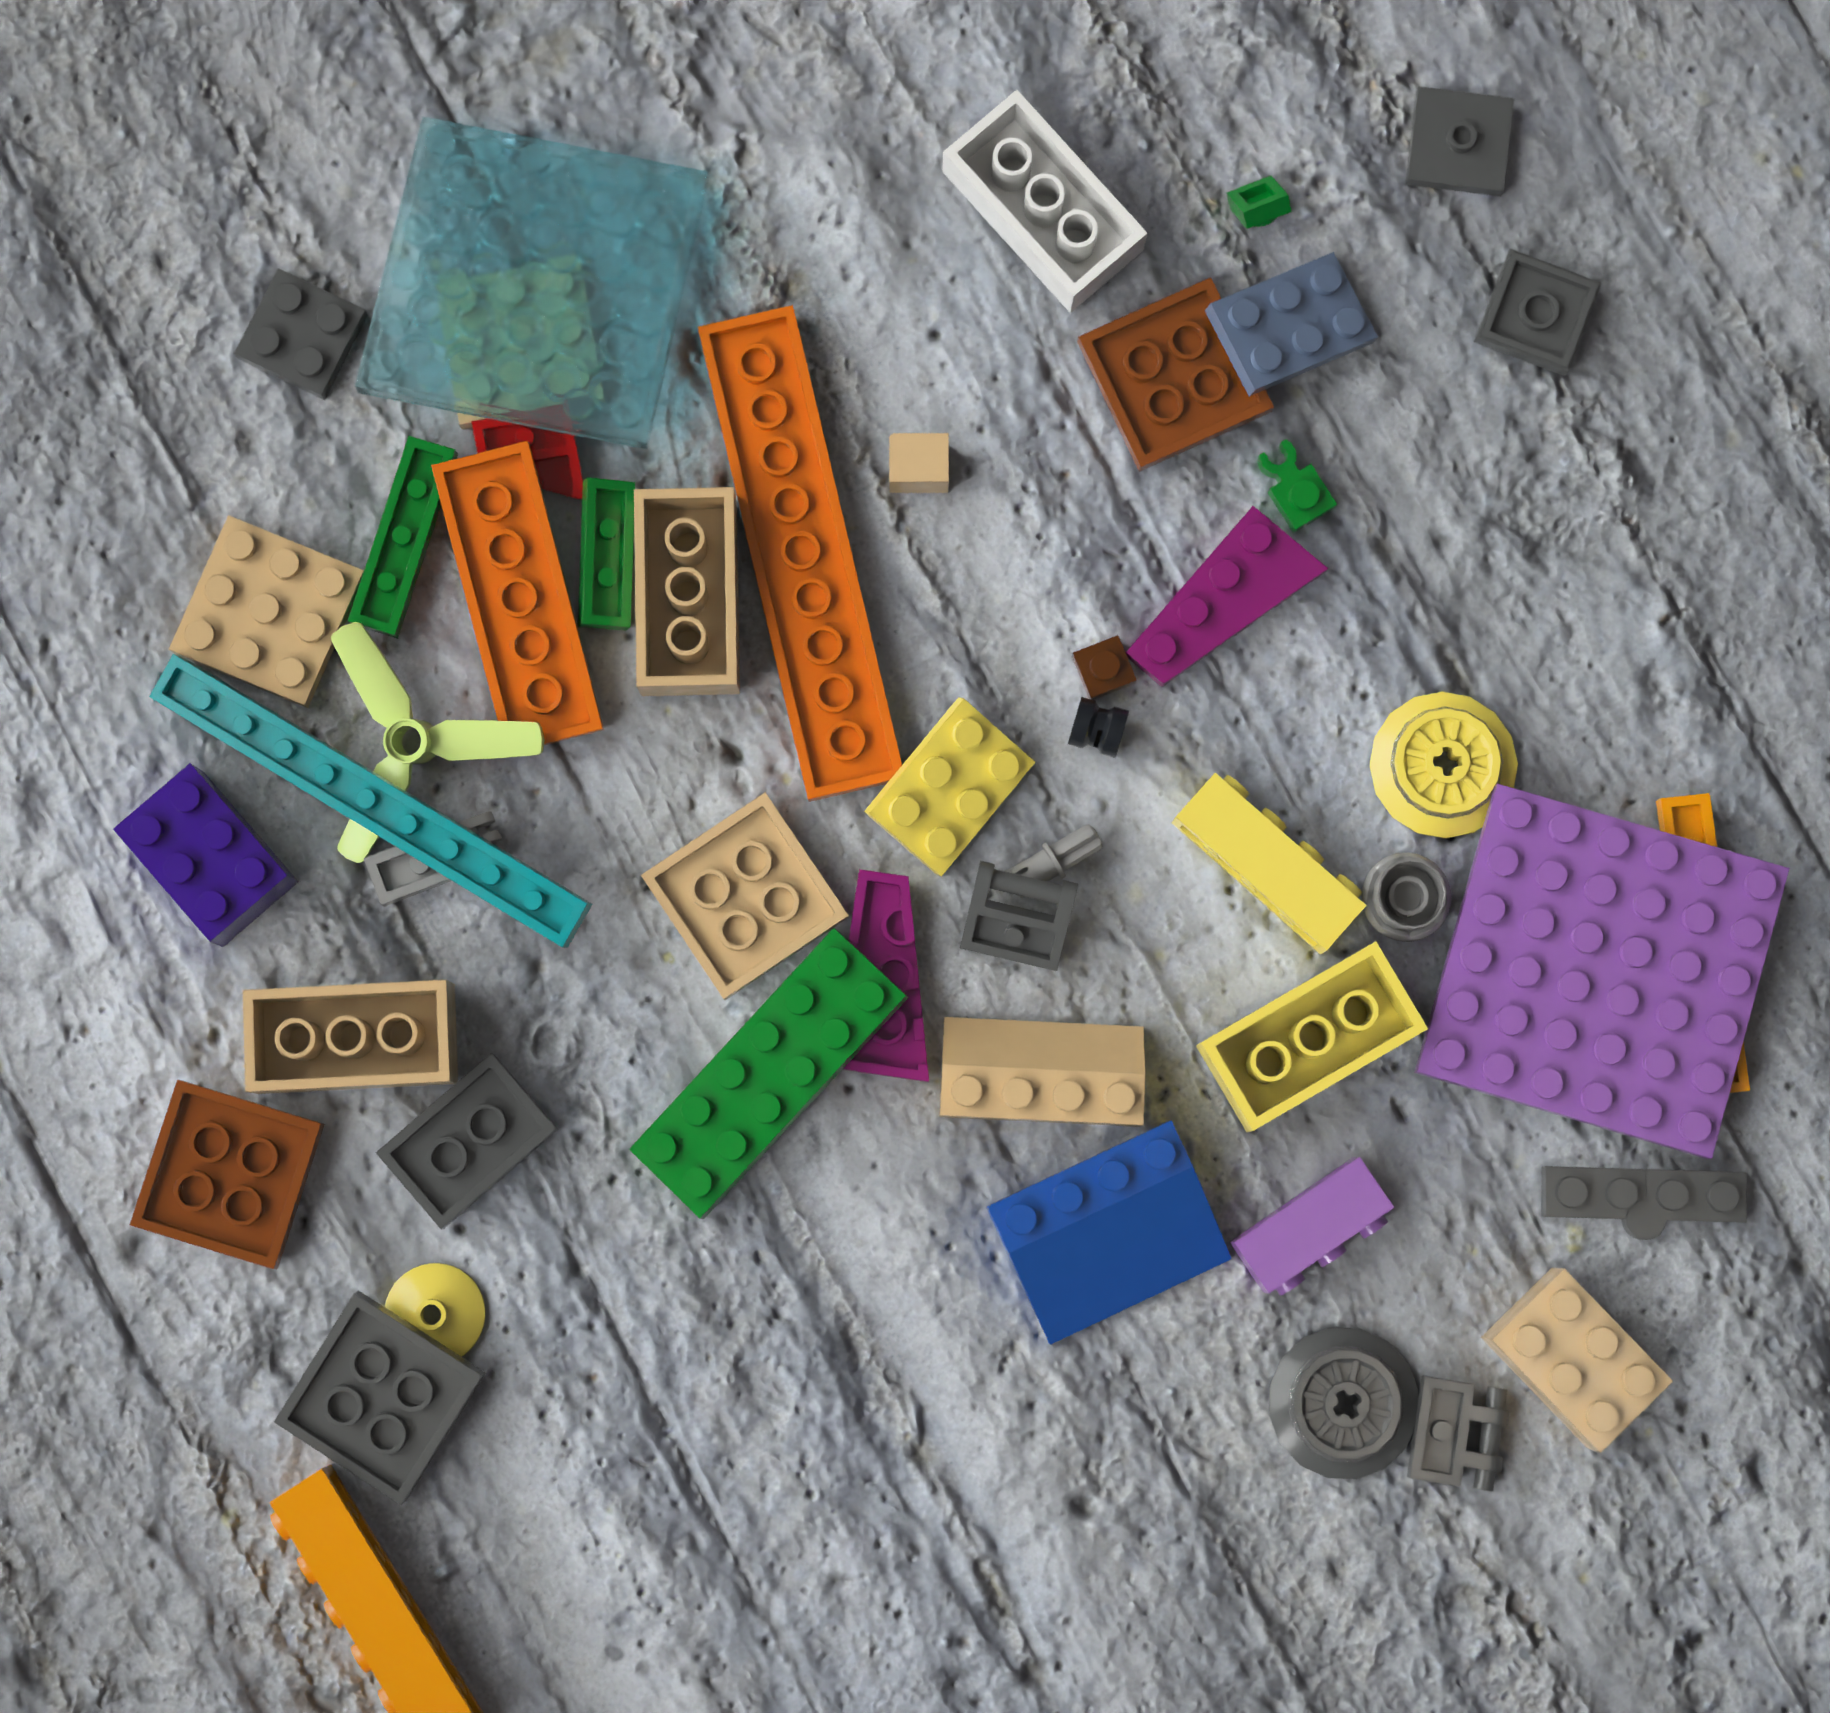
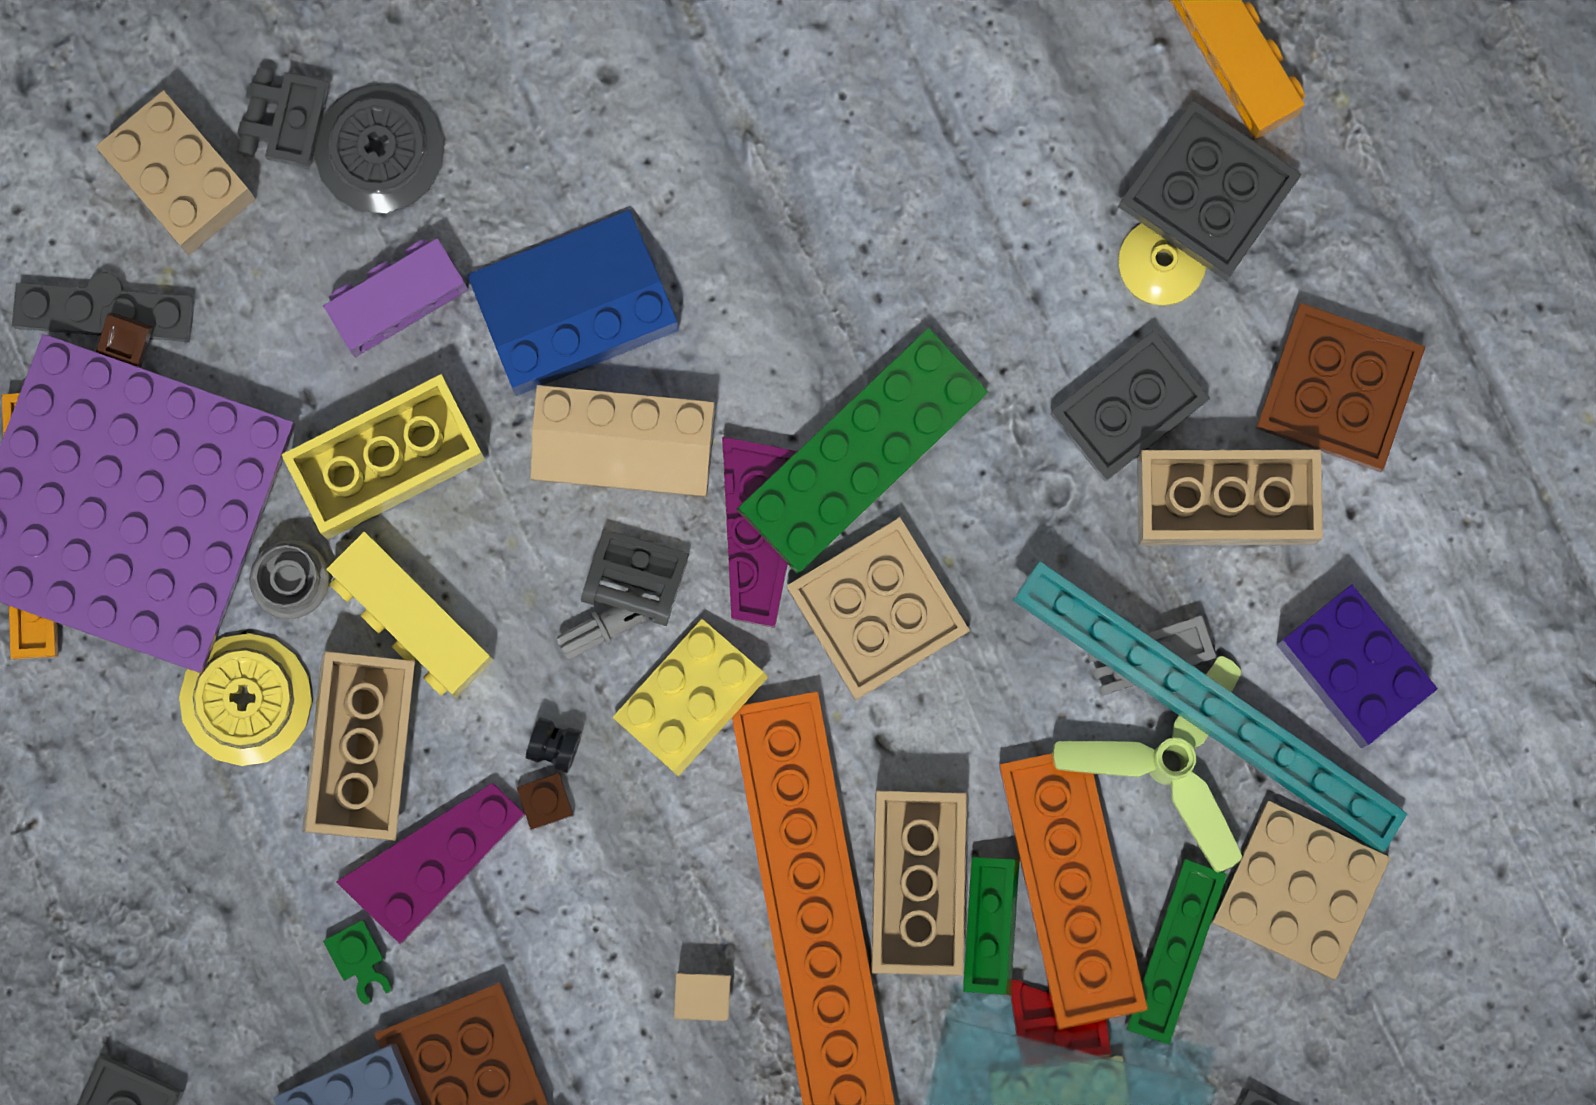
camera: 175 degrees left, 0 degrees up
none -> reddish brown plate [96,312,153,368]
none -> tan slope [302,651,415,841]

